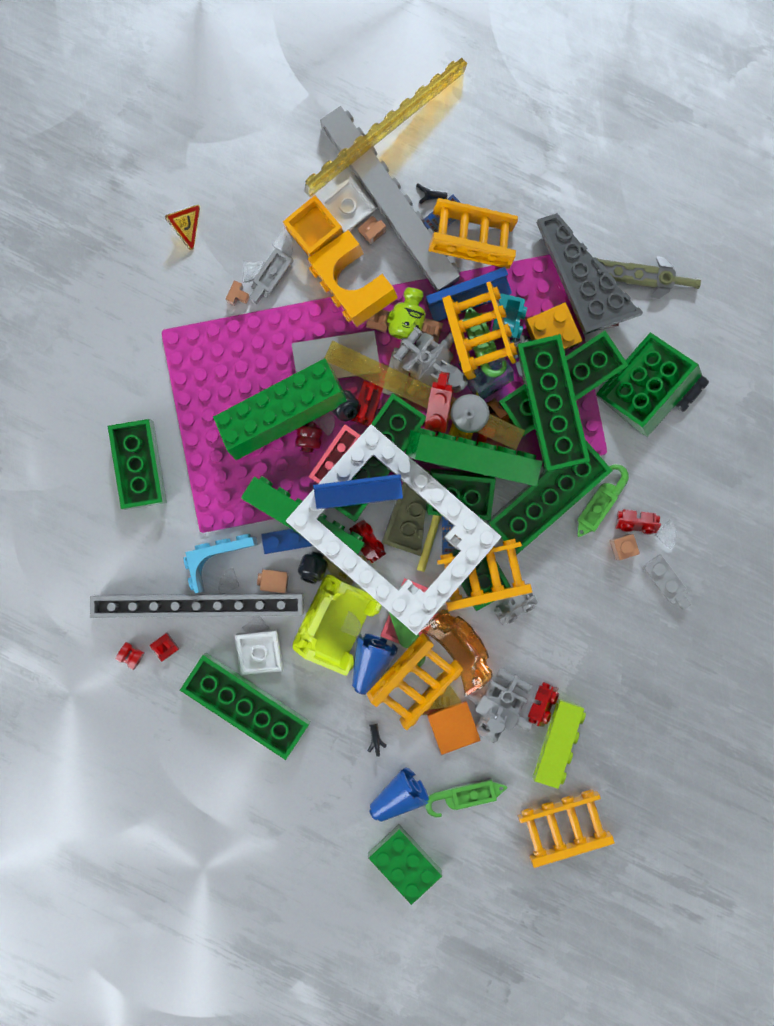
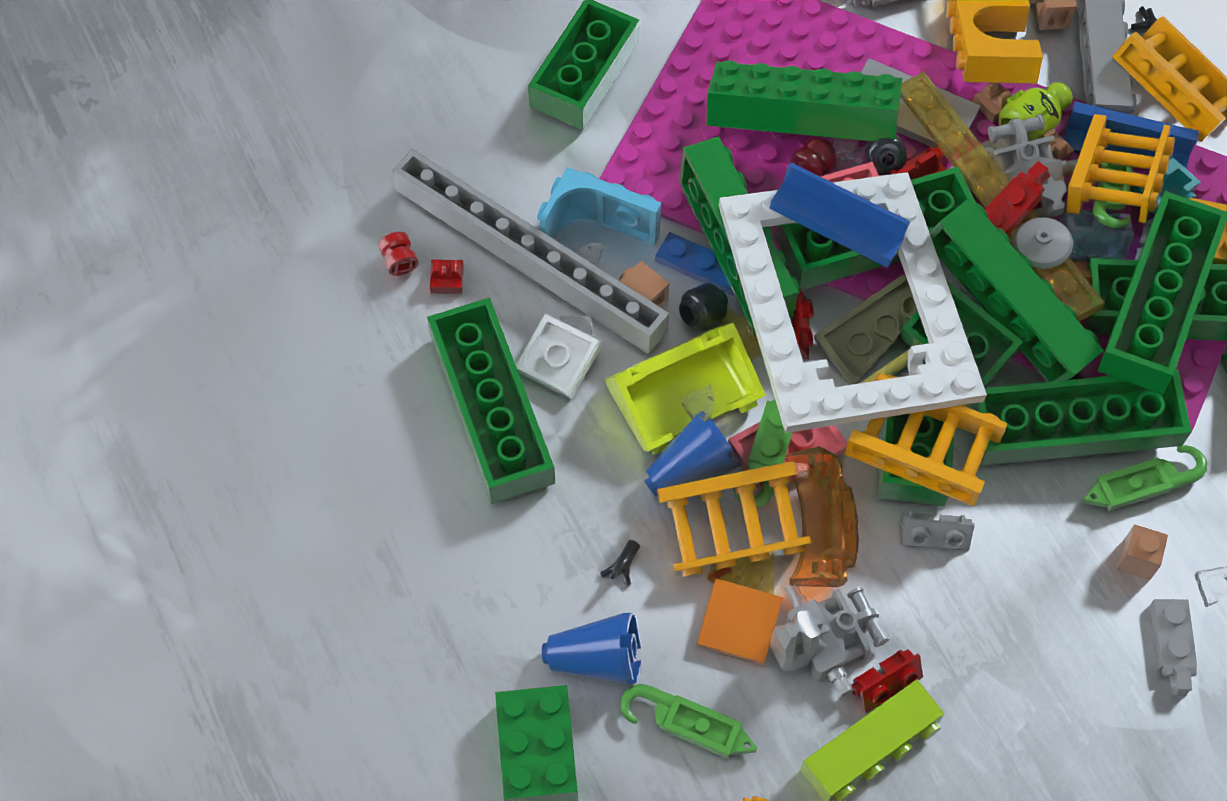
camera: 30 degrees right, 25 degrees down
red hinge [615,509,661,534] -> none

